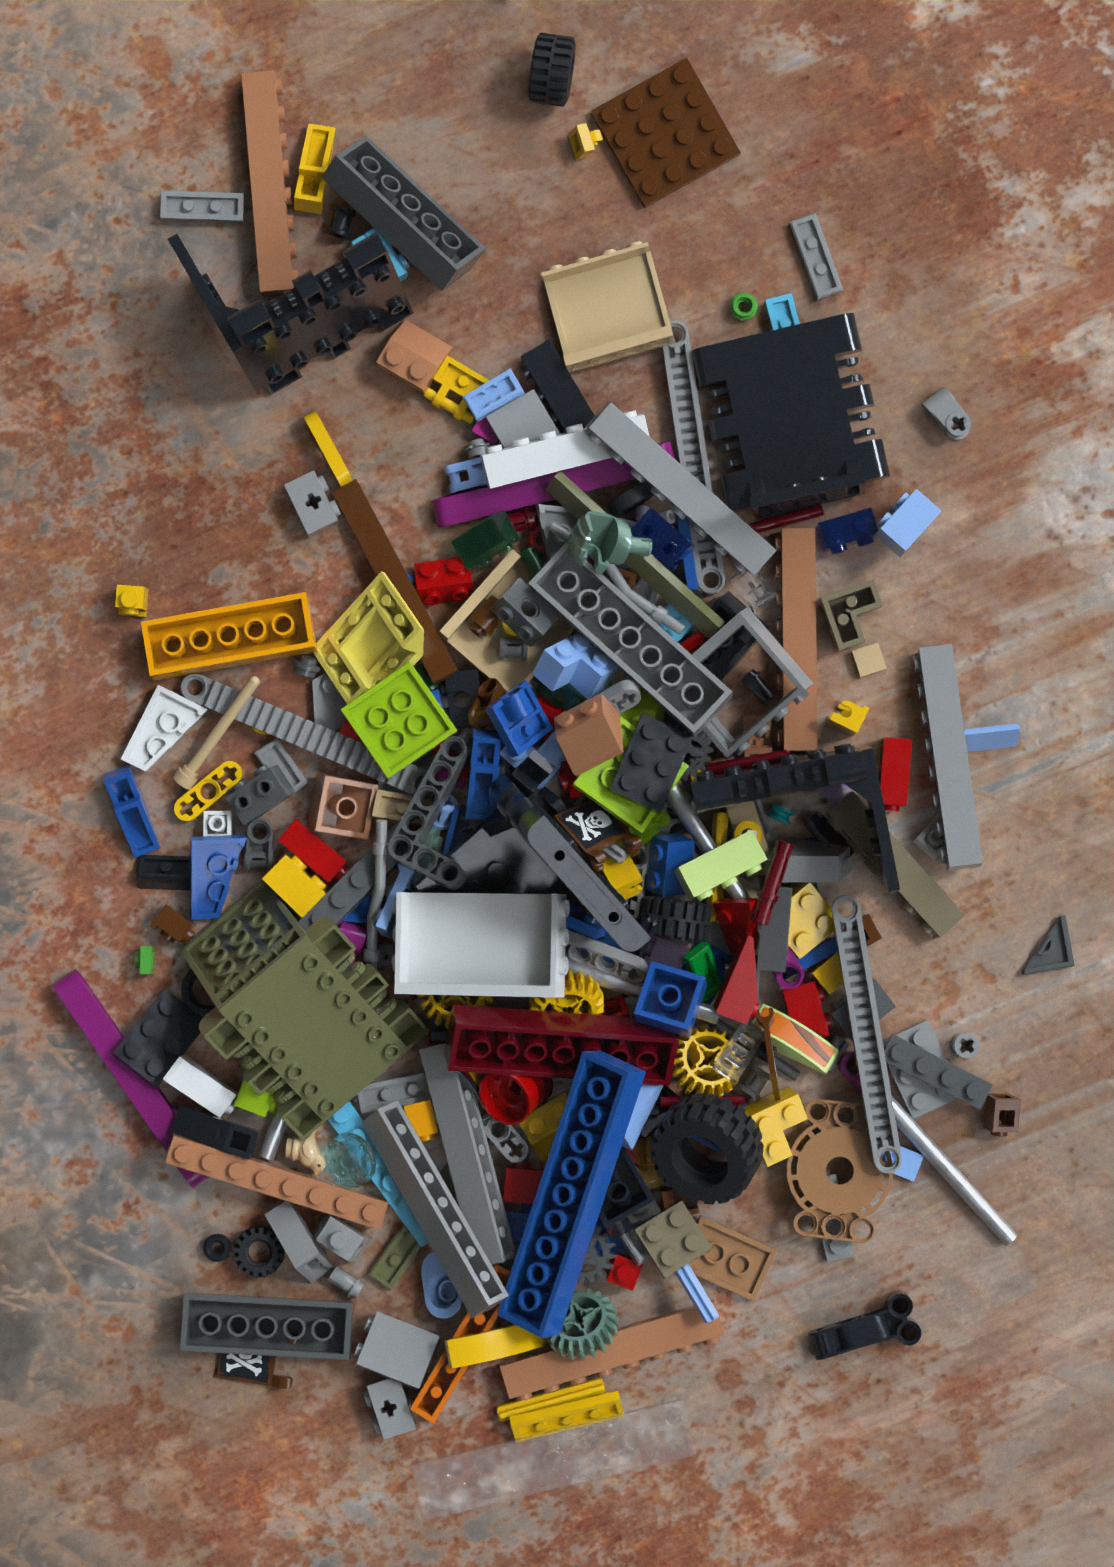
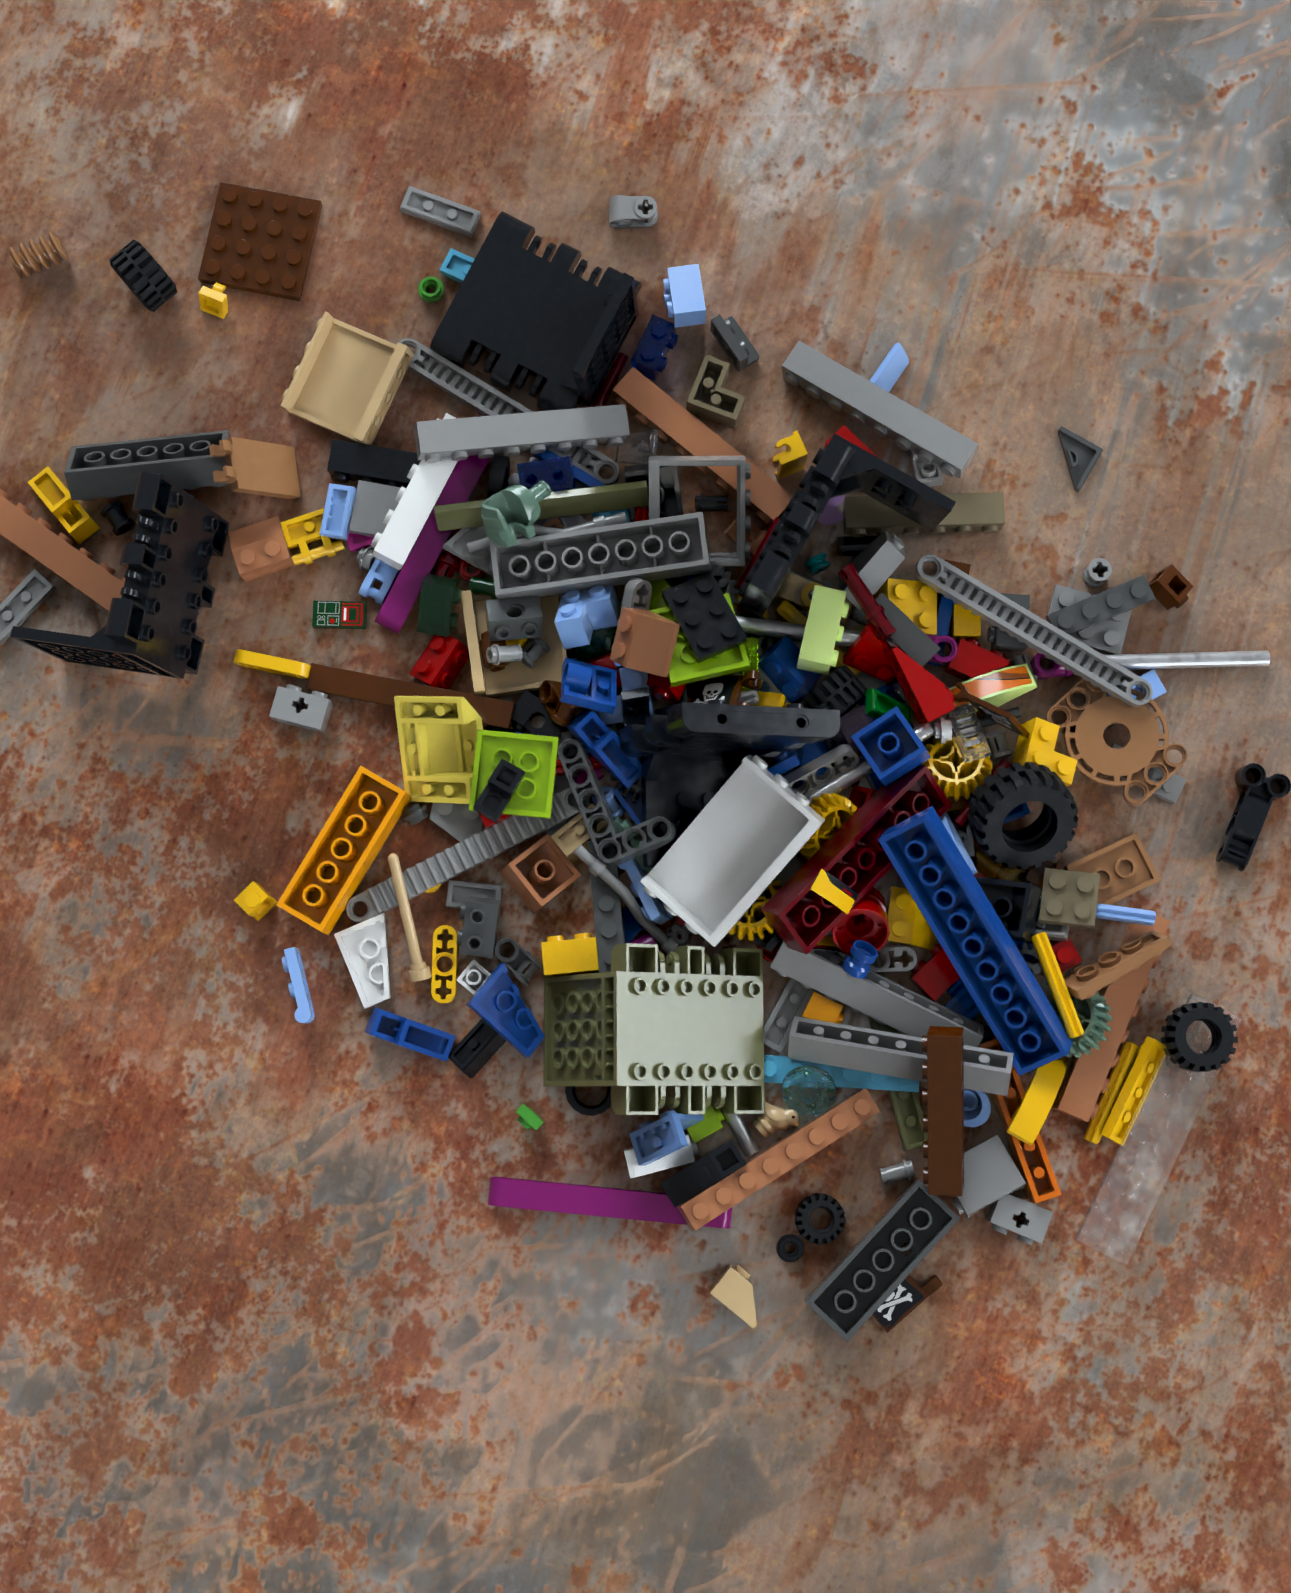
camera: 55 degrees left, 5 degrees down
black plate [112,989,202,1089] -> none
reddish brown brick [149,904,196,945] -> none
light grey slope [264,1201,335,1283] -> none
red brick [278,819,348,883] -> none
light grey torso [313,1213,372,1262] -> none
tan tile [851,642,887,678] -> none
none -> medium nougat tile [209,437,301,500]
none -> light blue plate [282,947,315,1024]
none -> dark green tile [312,601,367,629]
none -> black slope [473,759,525,823]
none -> light grey pin [486,644,522,665]
none -> medium blue bracket [629,1110,704,1166]
none -> tan slope [709,1265,757,1329]
none -> dark grey bracket [710,314,760,372]
none -> yellow sticker [810,869,859,915]
none -> blue wheel [842,940,878,979]
none -> reddish brown brick [922,1026,964,1196]
none -> white plate [934,717,952,744]
none -> yellow axle [1032,932,1084,1038]
none -> medium nougat wing [1063,930,1172,1000]
none -> black tyre [1161,1002,1238,1072]

